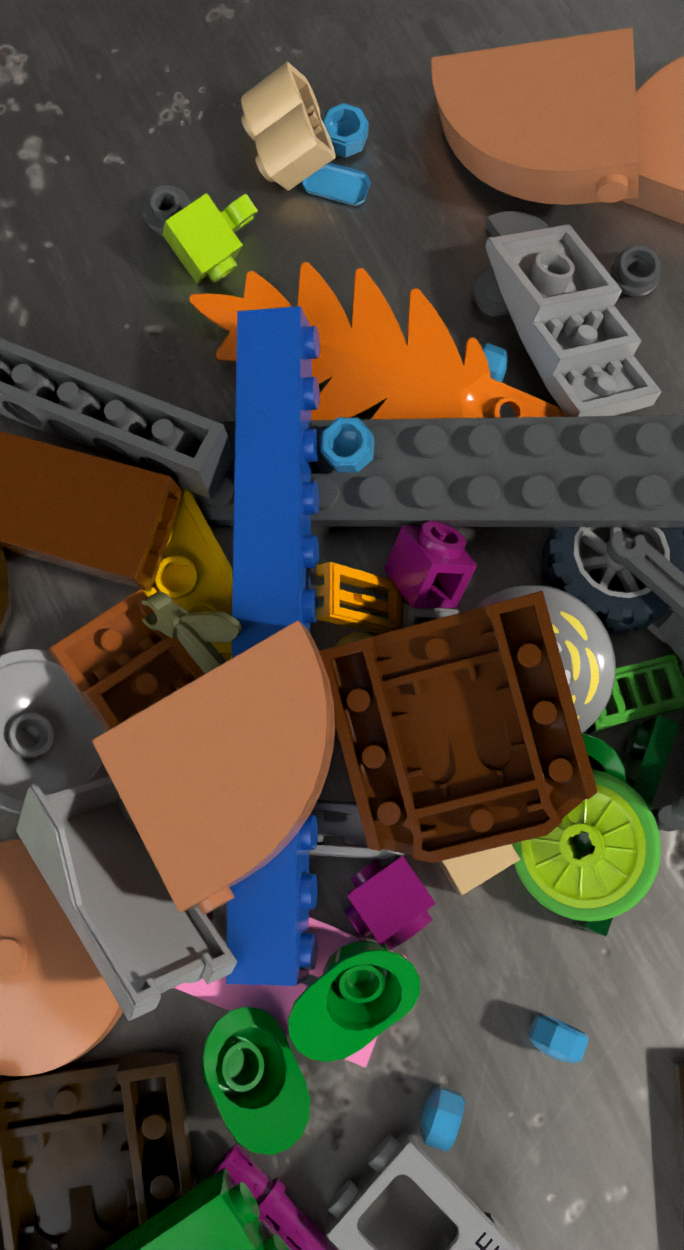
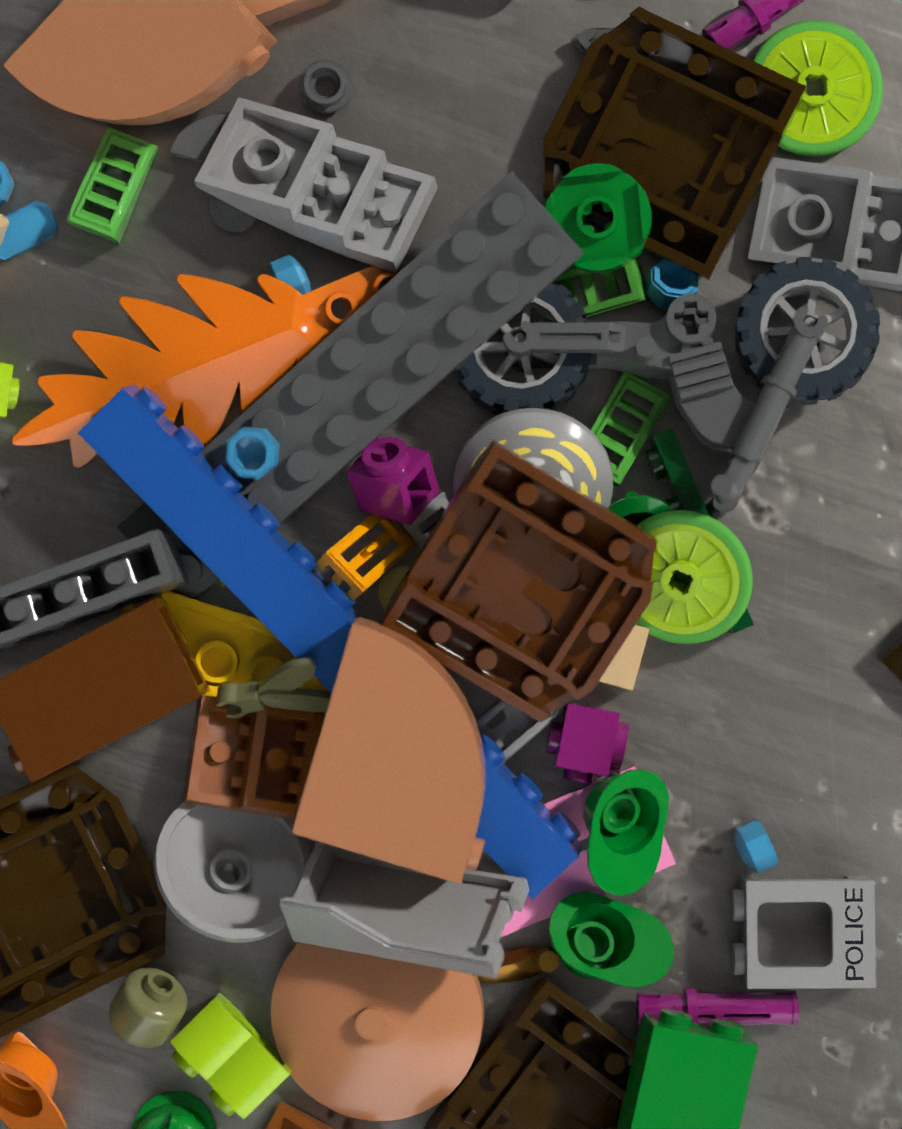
camera: 45 degrees left, 10 degrees up
dark azure tile [528,1012,589,1063] -> none
none -> bright green slope [66,127,158,244]
none -> pearl gold bar [477,946,559,983]

